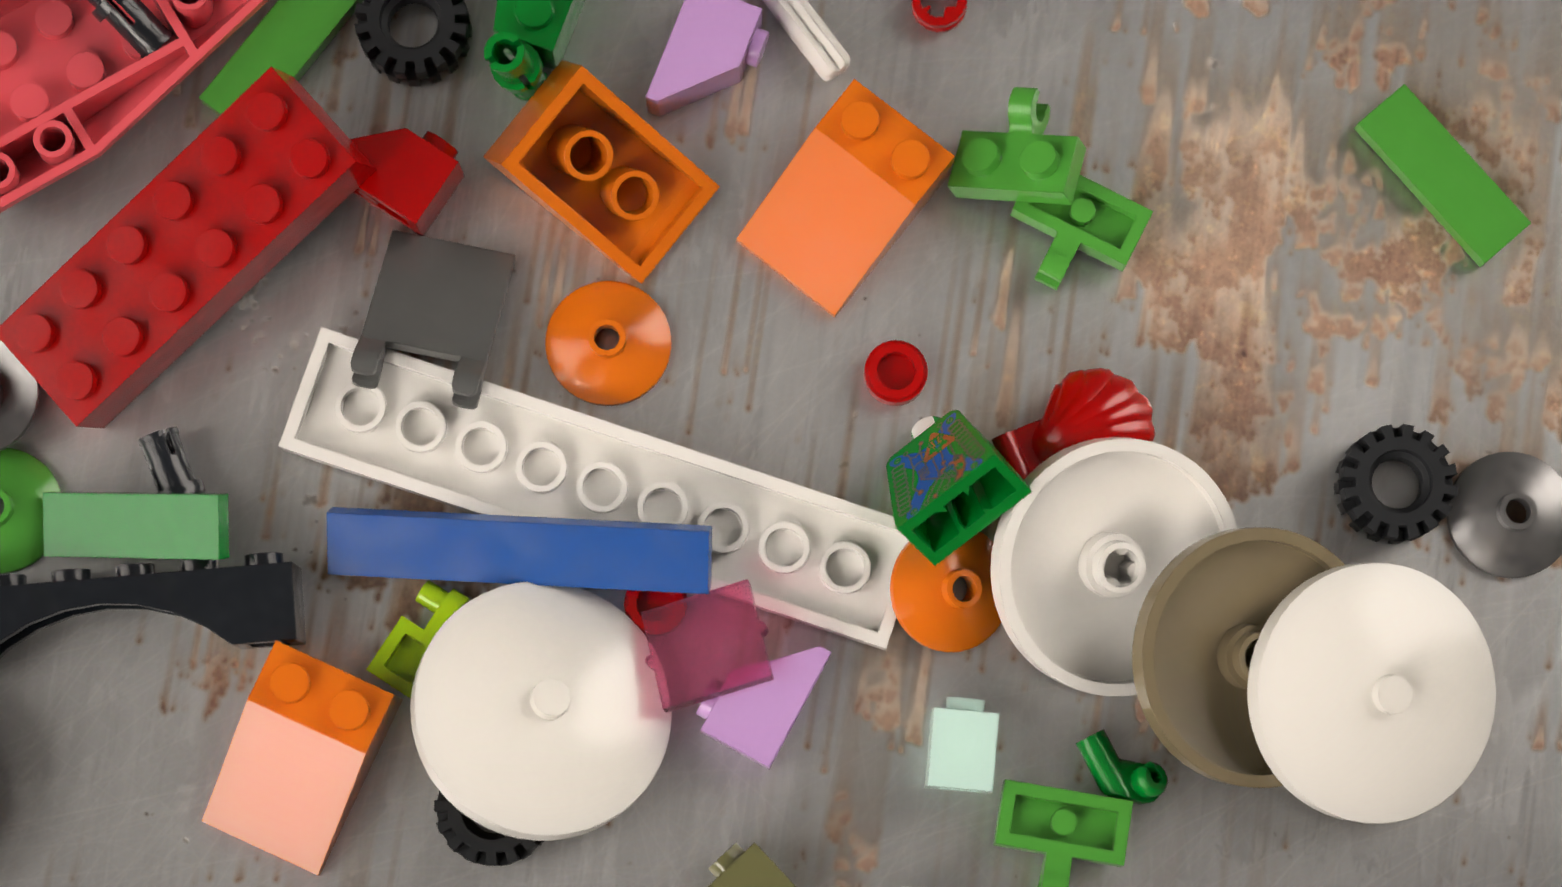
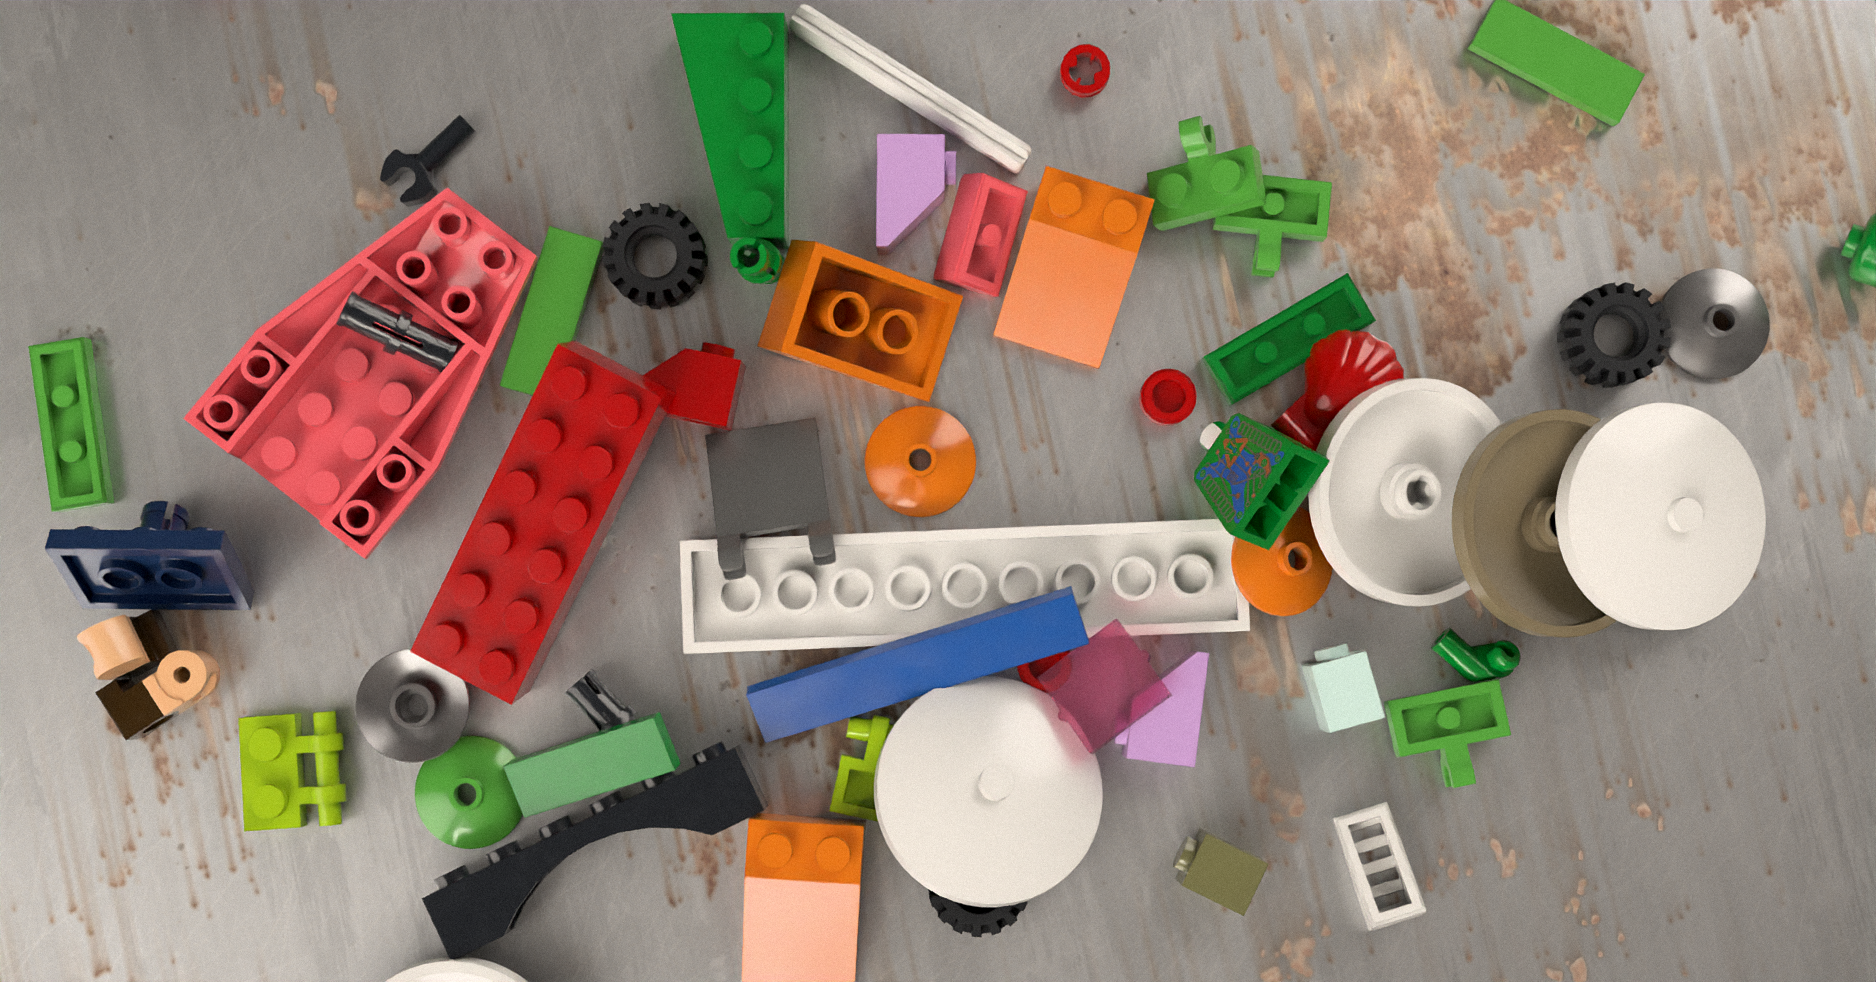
camera: 20 degrees left, 5 degrees up
none -> coral slope [934,173,1028,297]
none -> green tile [1202,273,1376,407]

